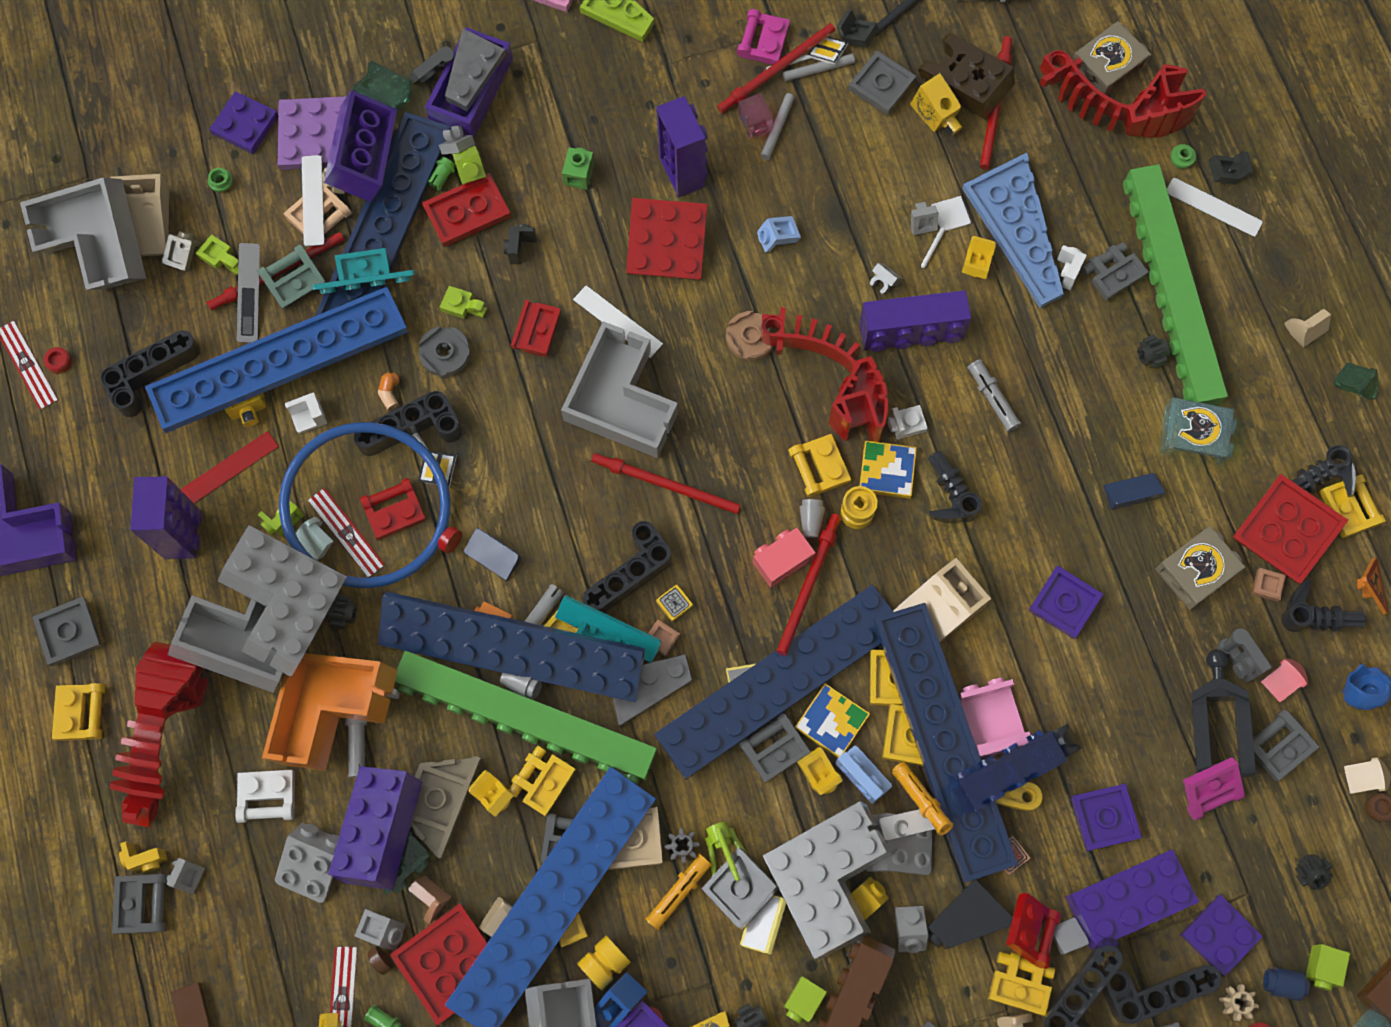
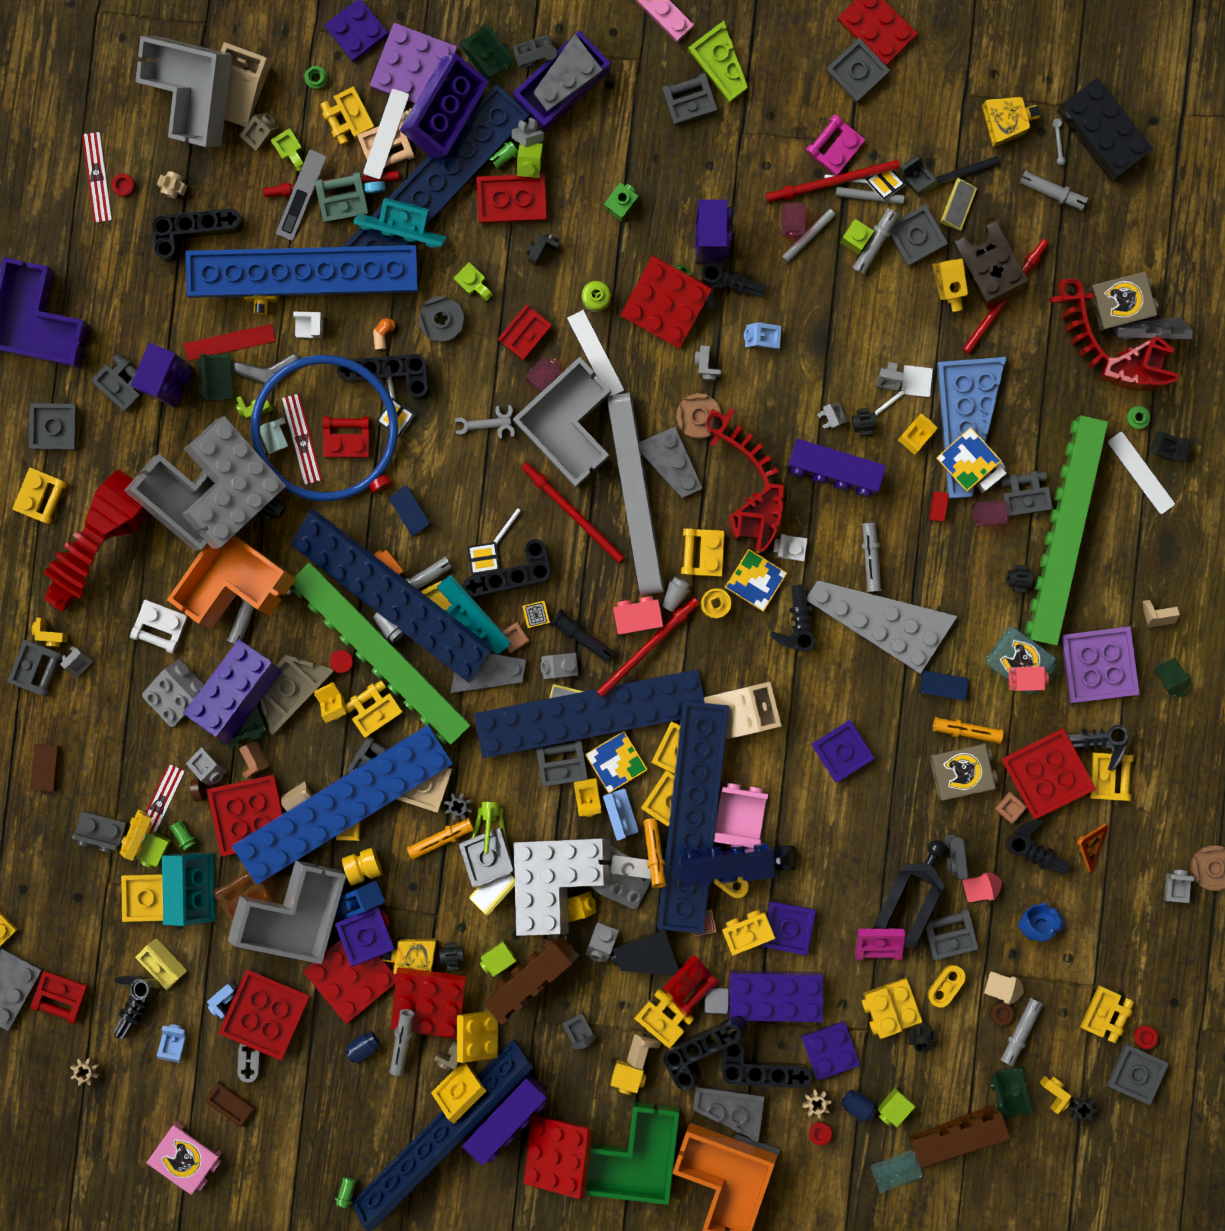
camera: 25 degrees right, 15 degrees up
none -> dark grey plate [91,353,141,412]
none -> tan gear [157,171,187,199]
none -> clear green bracket [197,353,234,402]
none -> flat silver piece [233,353,300,385]
none -> yellow plate [320,86,375,146]
none -> red tile [330,650,353,673]
none -> medium azure tile [362,181,386,194]
none -> light grey bar [455,405,515,439]
none -> piece [467,508,521,575]
none -> clear pink brick [526,356,561,392]
none -> light grey bracket [541,653,578,679]
none -> black pin [549,609,614,663]
none -> lime head [581,281,611,313]
none -> light grey beam [608,392,664,596]
none -> flat silver wing [638,427,703,498]
none -> dark grey plate [661,73,717,126]
none -> light grey bracket [694,346,722,381]
none -> black piece [701,262,766,309]
none -> yellow bracket [722,909,775,956]
none -> light grey wing [806,580,957,674]
none -> lime brick [840,219,874,255]
none -> light grey pin [852,207,900,275]
none -> pearl dark grey gear [852,408,878,437]
none -> yellow plate [861,978,922,1039]
none -> red piece [928,491,949,523]
none -> yellow plate [928,965,965,1008]
none -> light orange pin [933,717,1003,744]
none -> tile [937,427,1002,492]
none -> flat silver slope [940,178,977,231]
none -> clear pink brick [972,500,1007,526]
none -> coral brick [1009,667,1049,691]
none -> medium lavender plate [1061,626,1139,703]
none -> flat silver wing [1113,317,1193,340]

